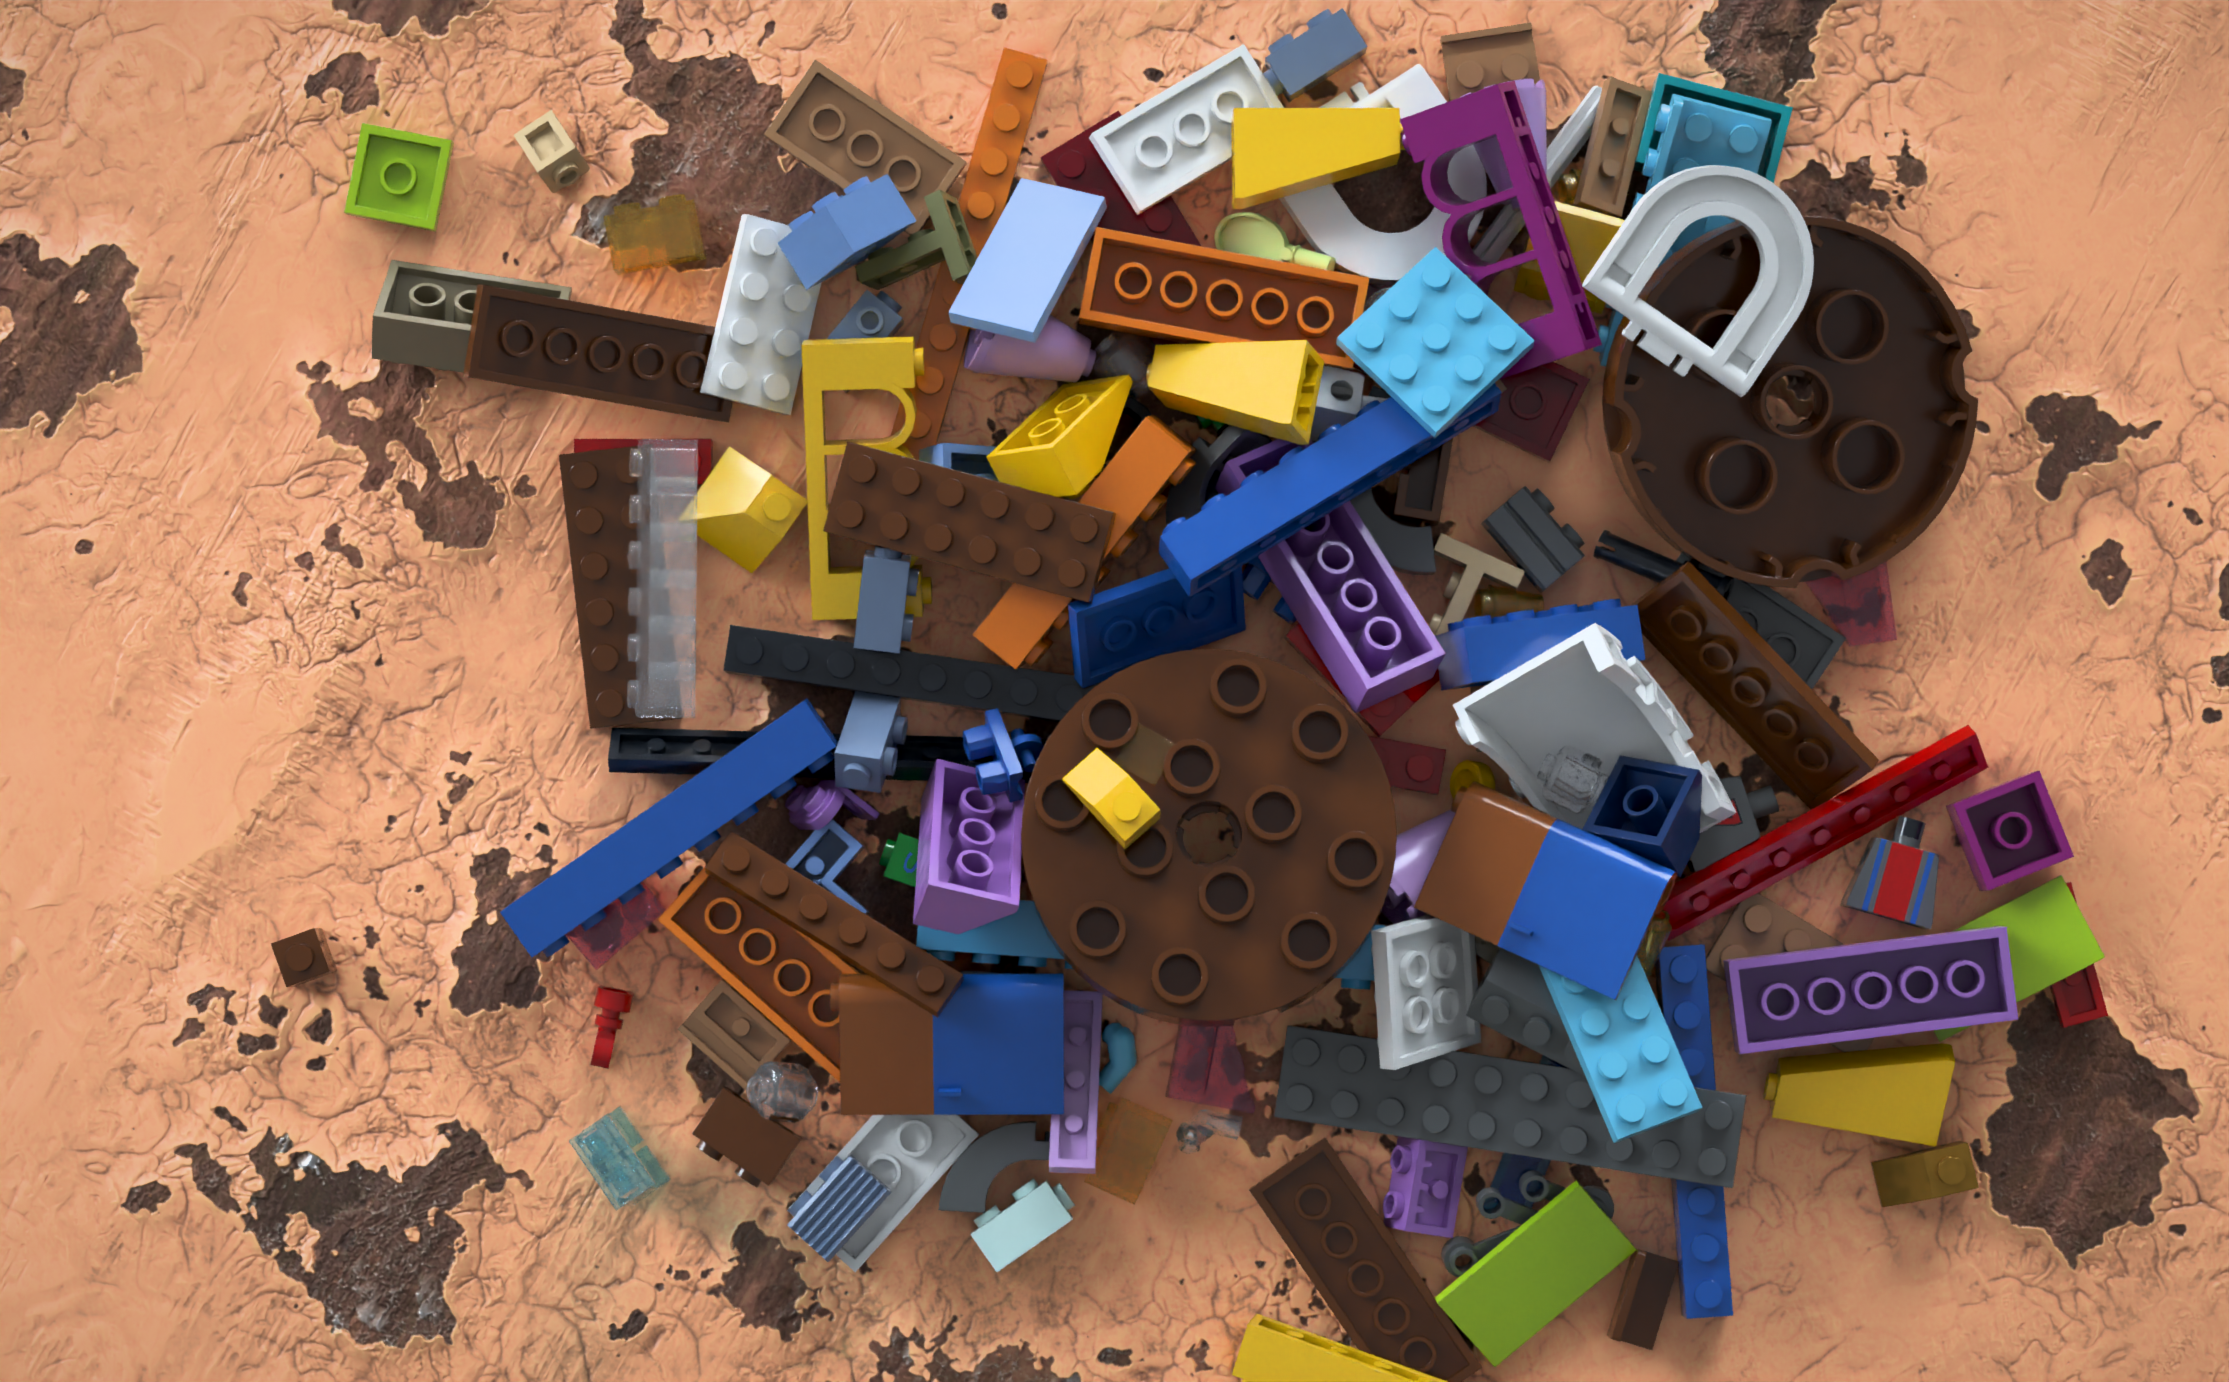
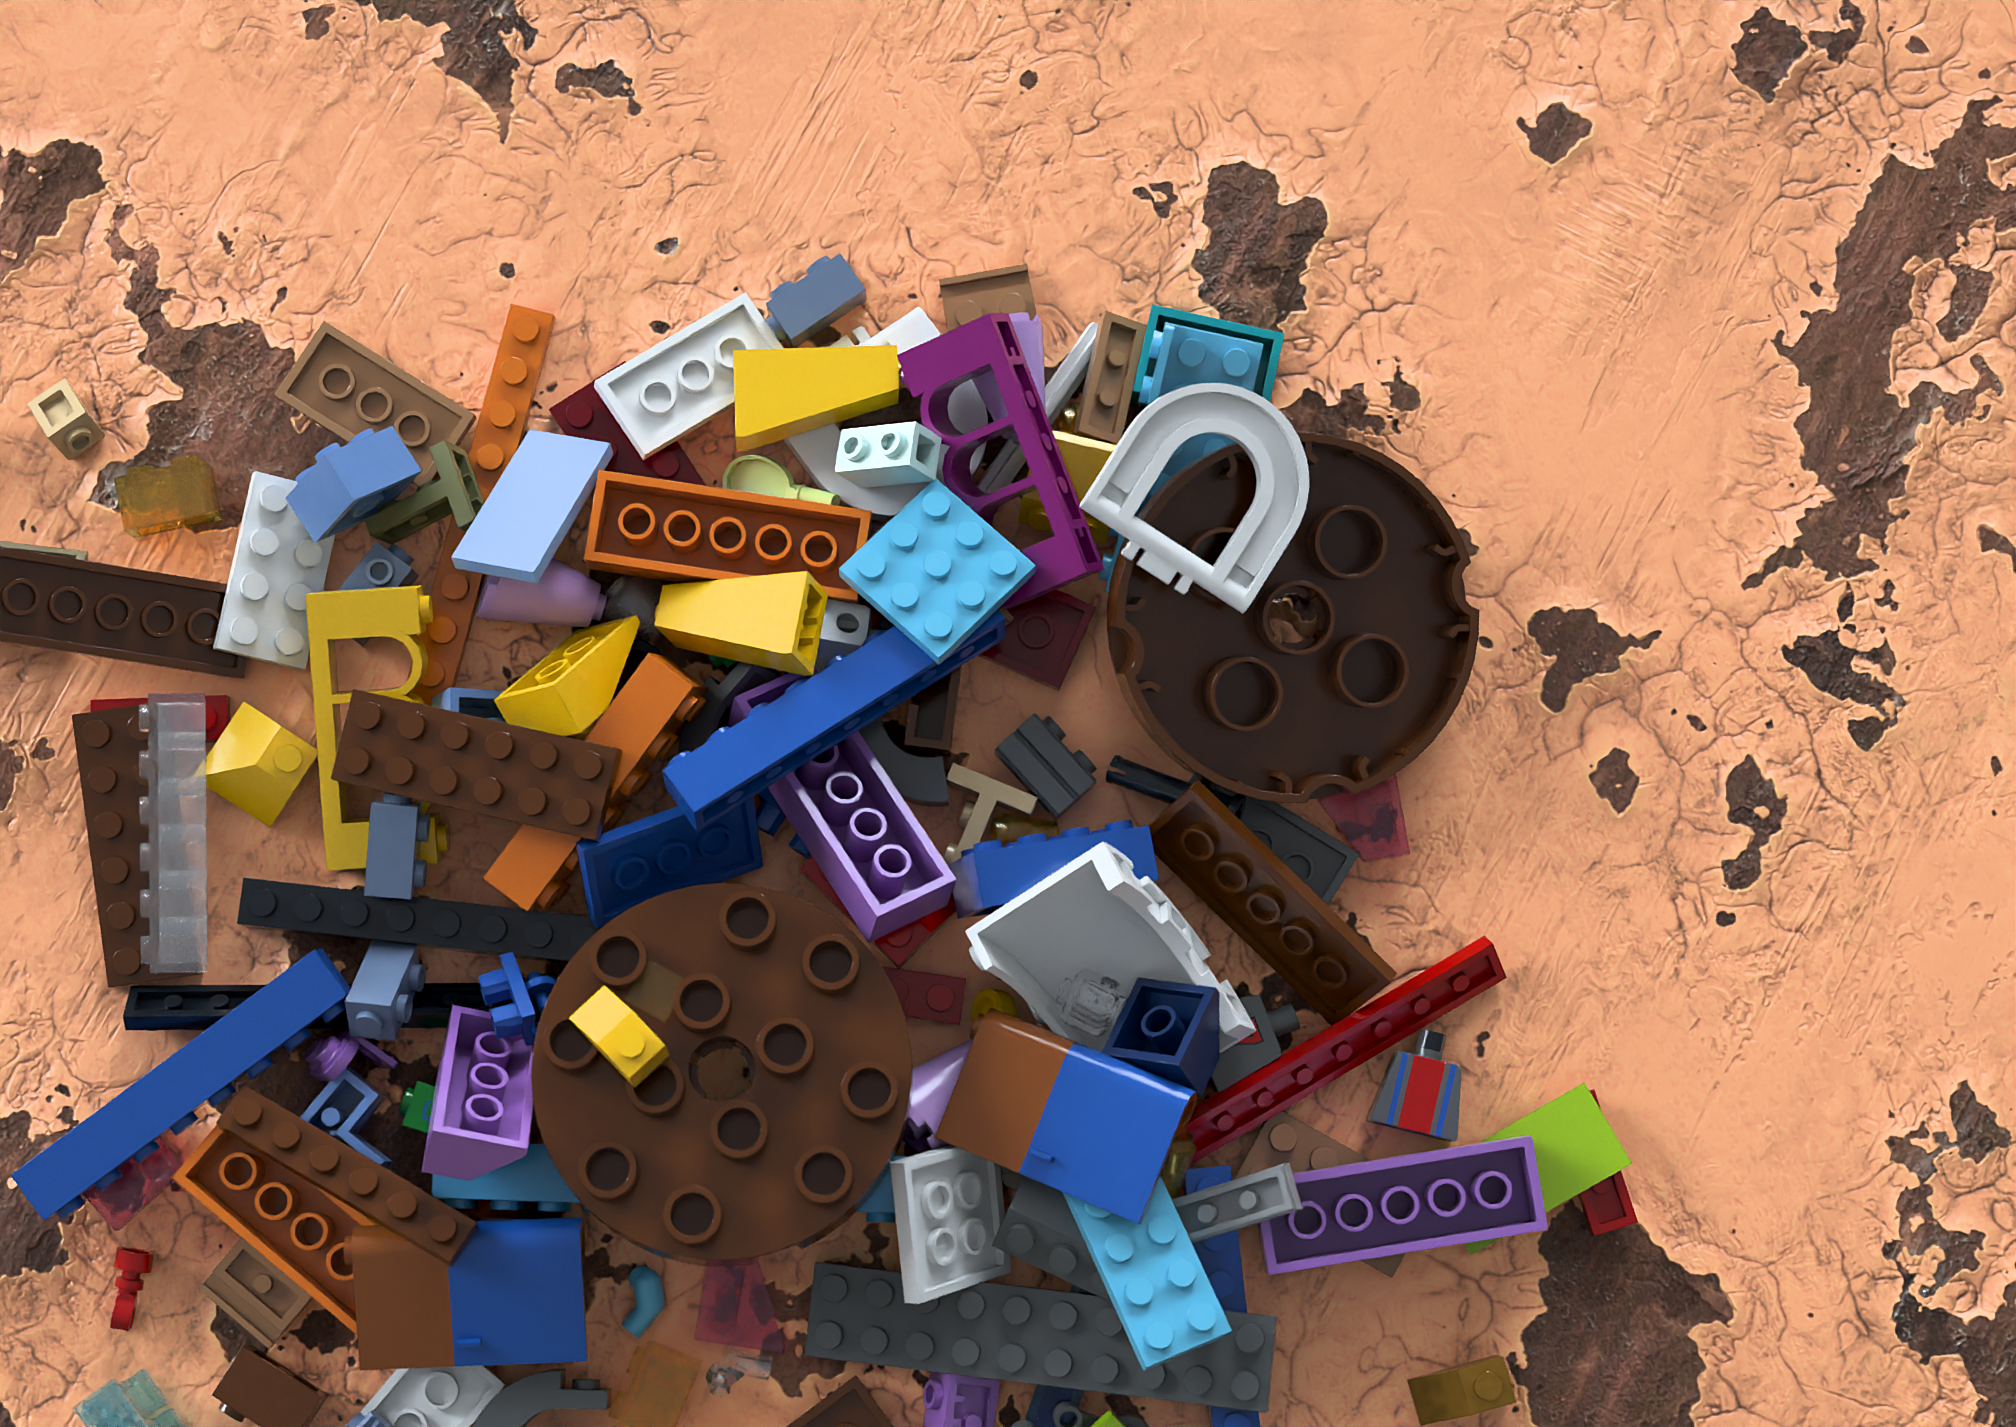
camera: 10 degrees left, 5 degrees down
clear head [746,1061,818,1123] -> none
lavender plate [1049,990,1103,1174] -> none
yellow slope [1763,1043,1955,1147] -> none
magenta brick [1946,770,2074,891] -> none
none -> light aqua brick [835,421,942,488]
none -> light grey tile [1172,1163,1303,1244]

